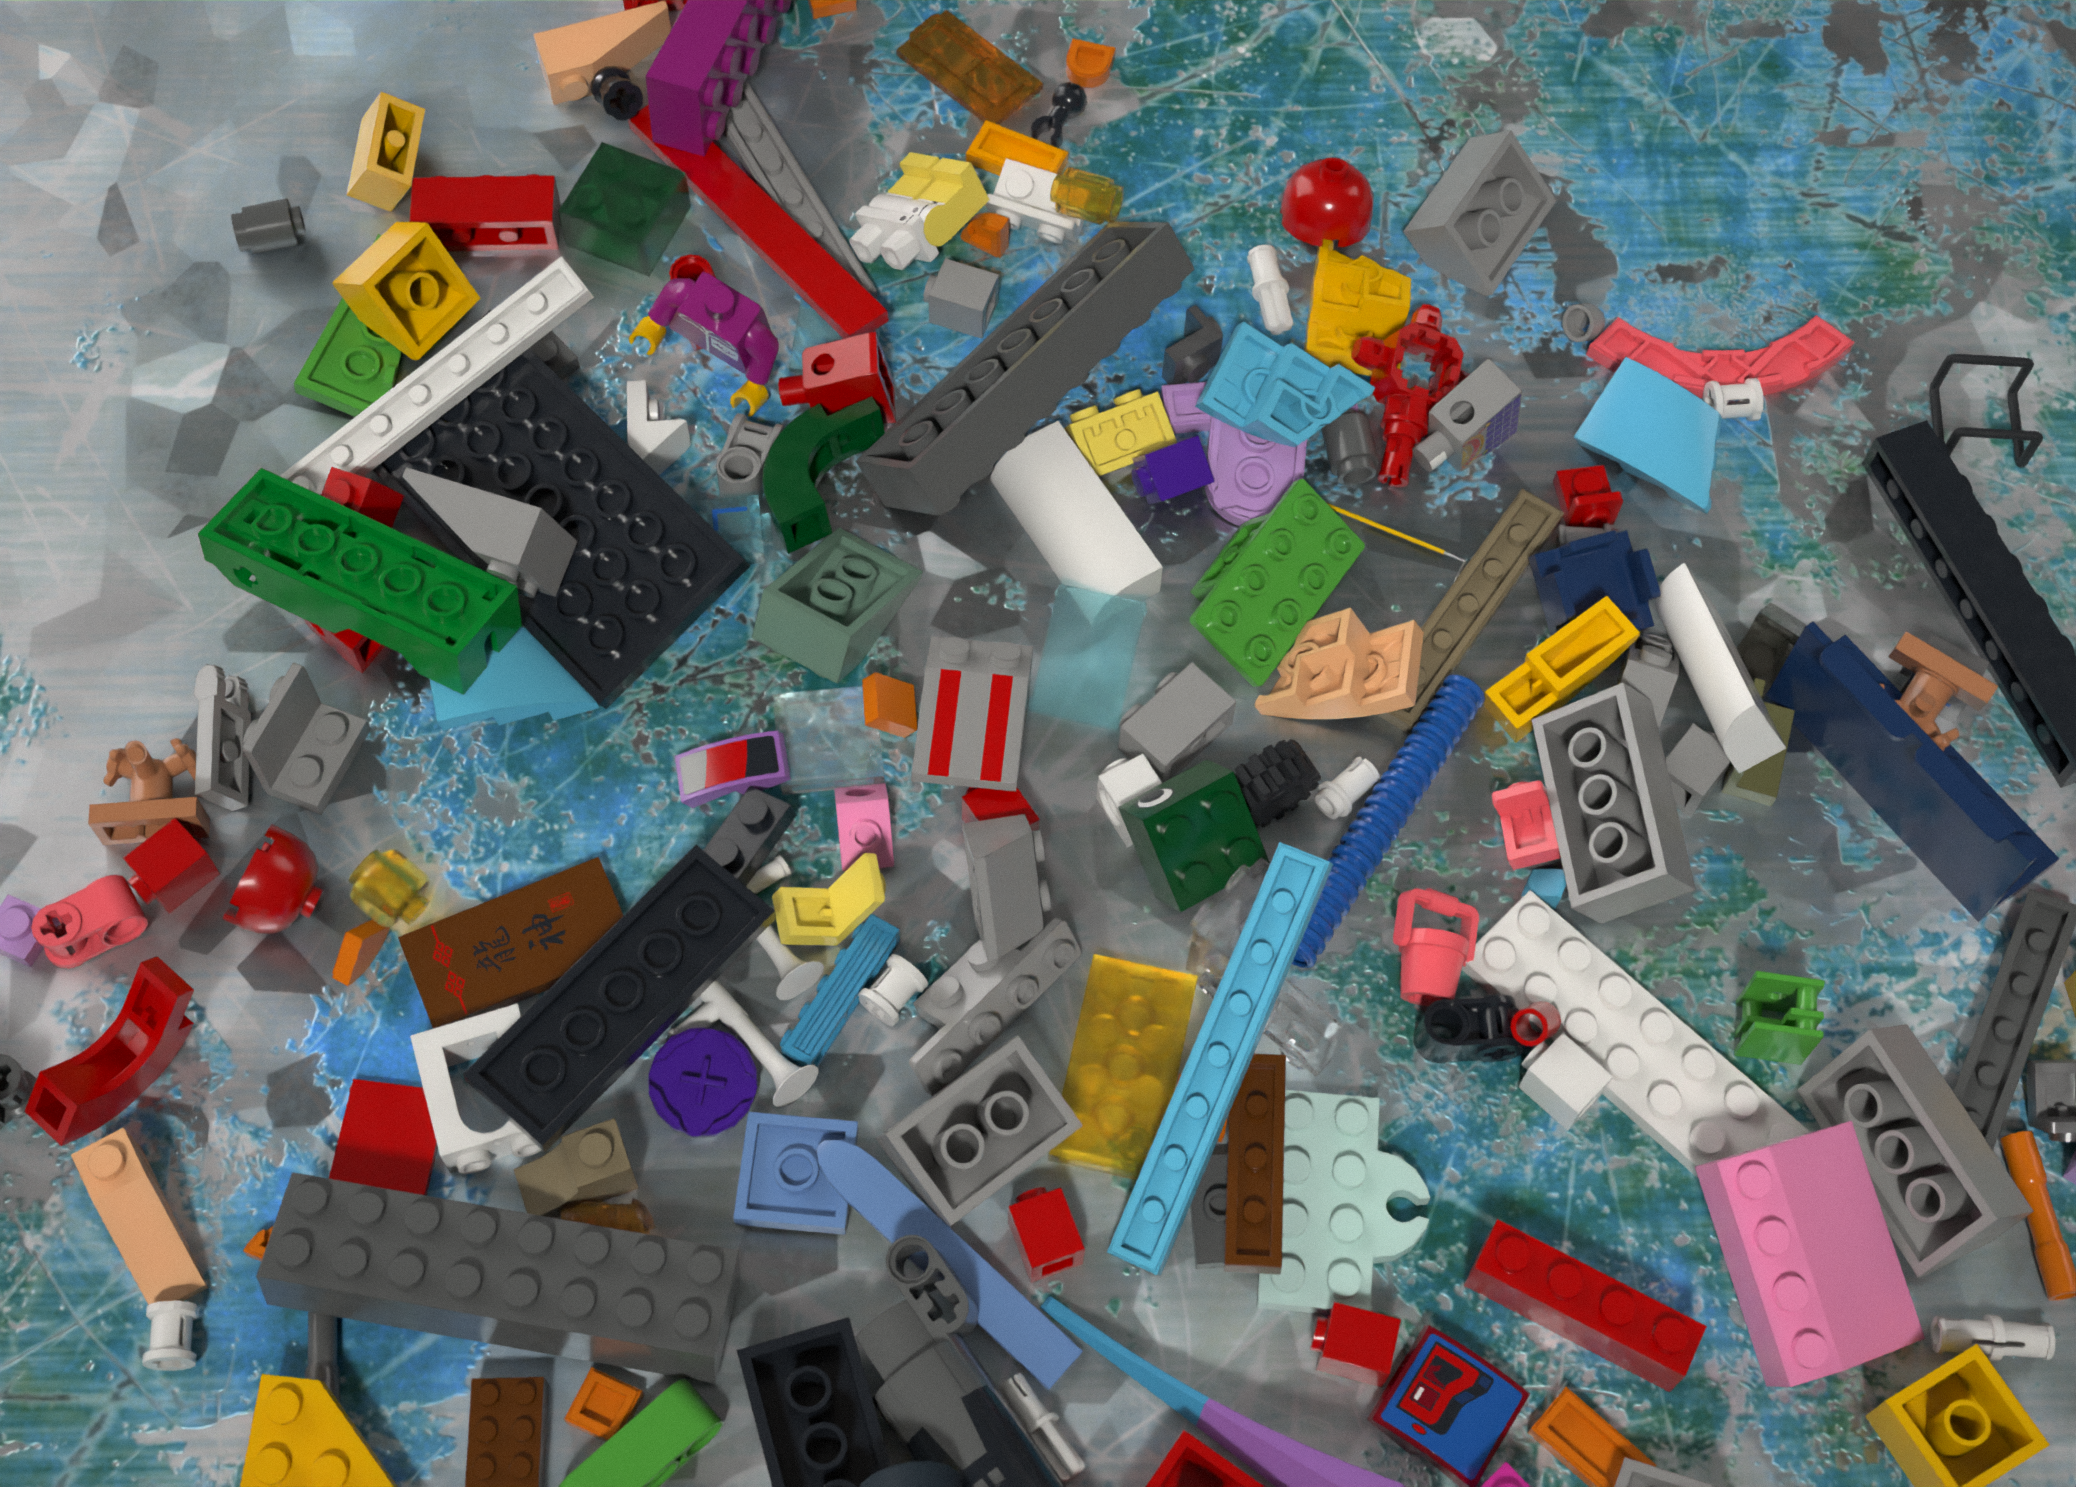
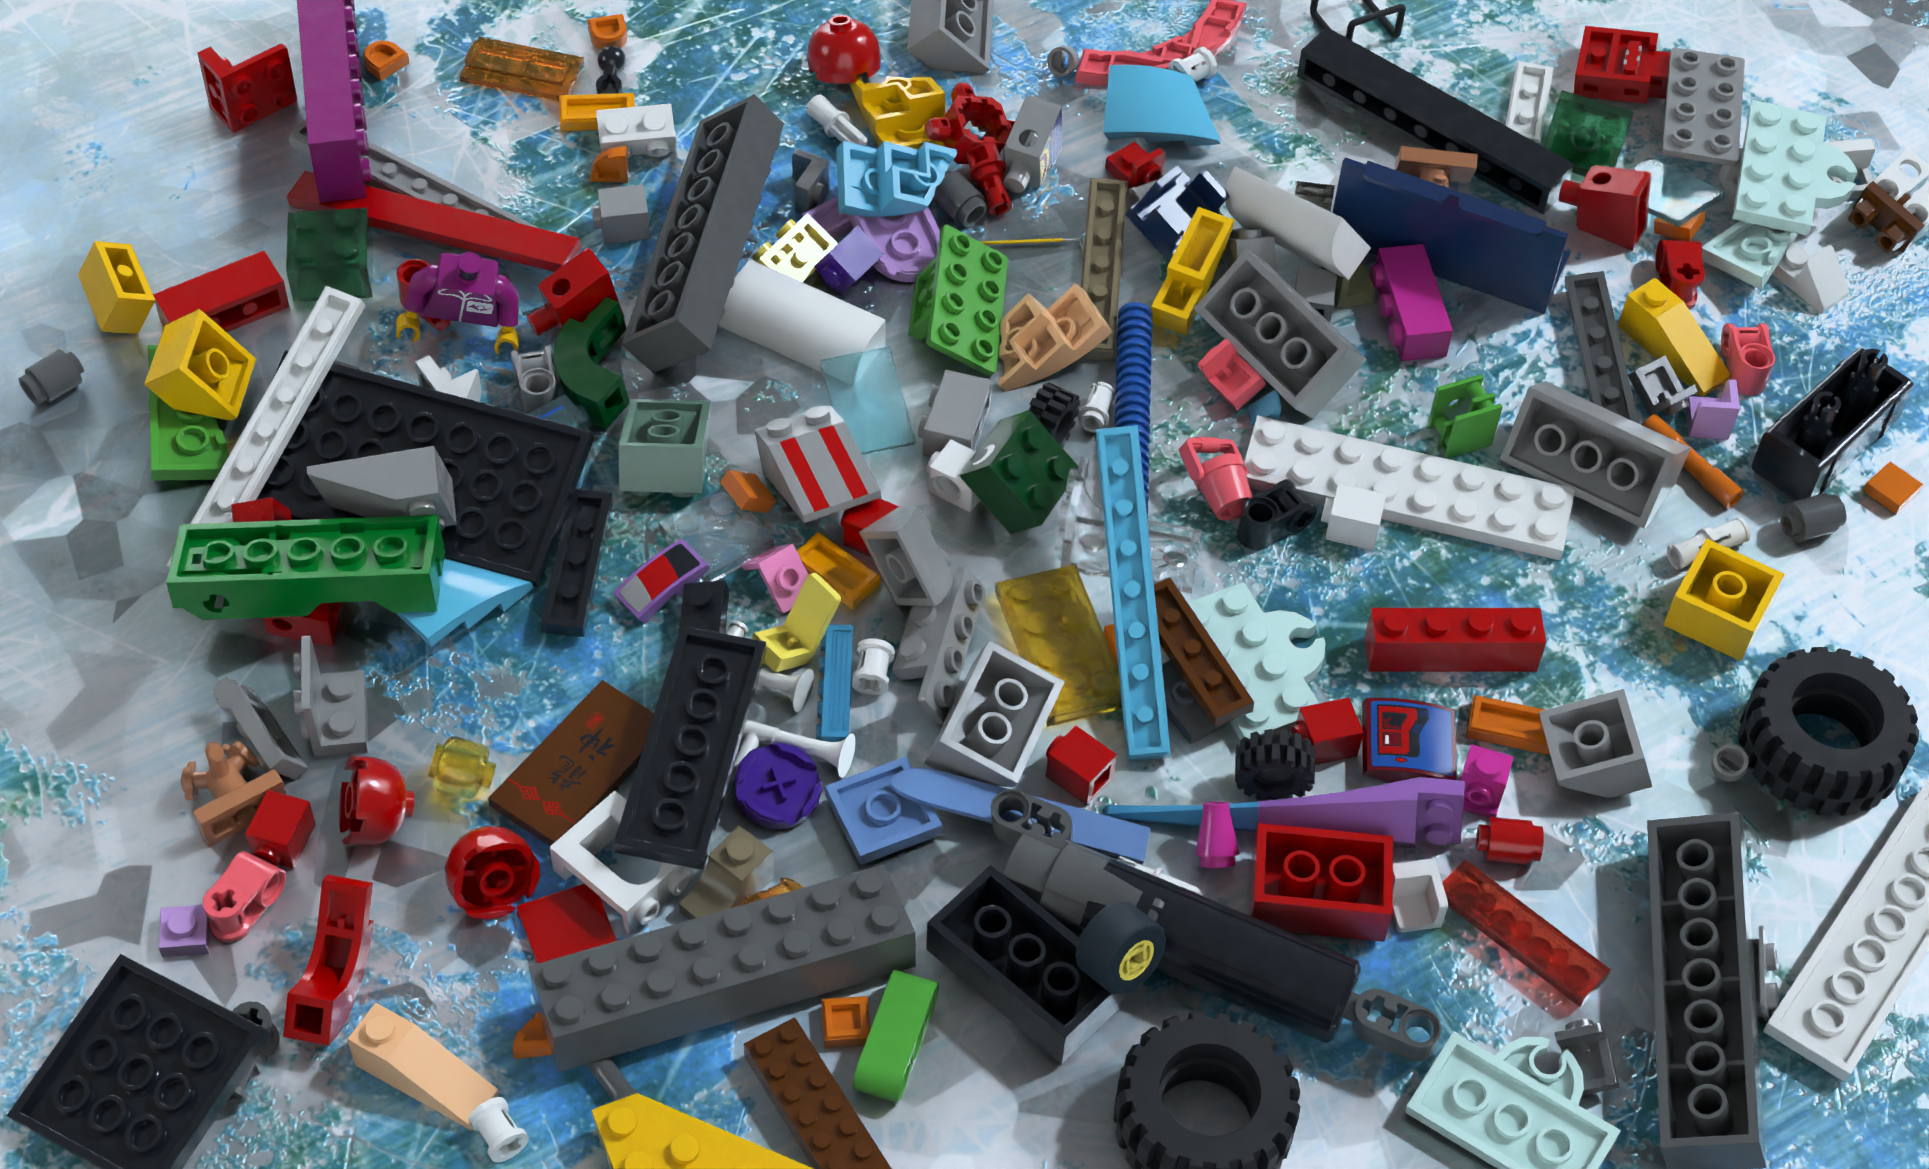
camera: 30 degrees left, 10 degrees down
orange tile [332,918,391,986] -> none
light nougat slope [533,0,671,105] -> none
black bush [591,66,643,121] -> none
hips [849,152,989,270] -> none
clear yellow brick [1050,167,1124,225] -> none
red hinge [1511,1001,1561,1046] -> none
bright pink slope [1695,1121,1925,1387] -> none
none -> red cylinder [445,826,540,920]
none -> black plate [540,489,613,637]
none -> light orange tile [797,532,881,610]
none -> dark pink cone [1195,801,1240,868]
none -> black tyre [1235,729,1315,801]
none -> dark pink brick [1370,244,1453,361]

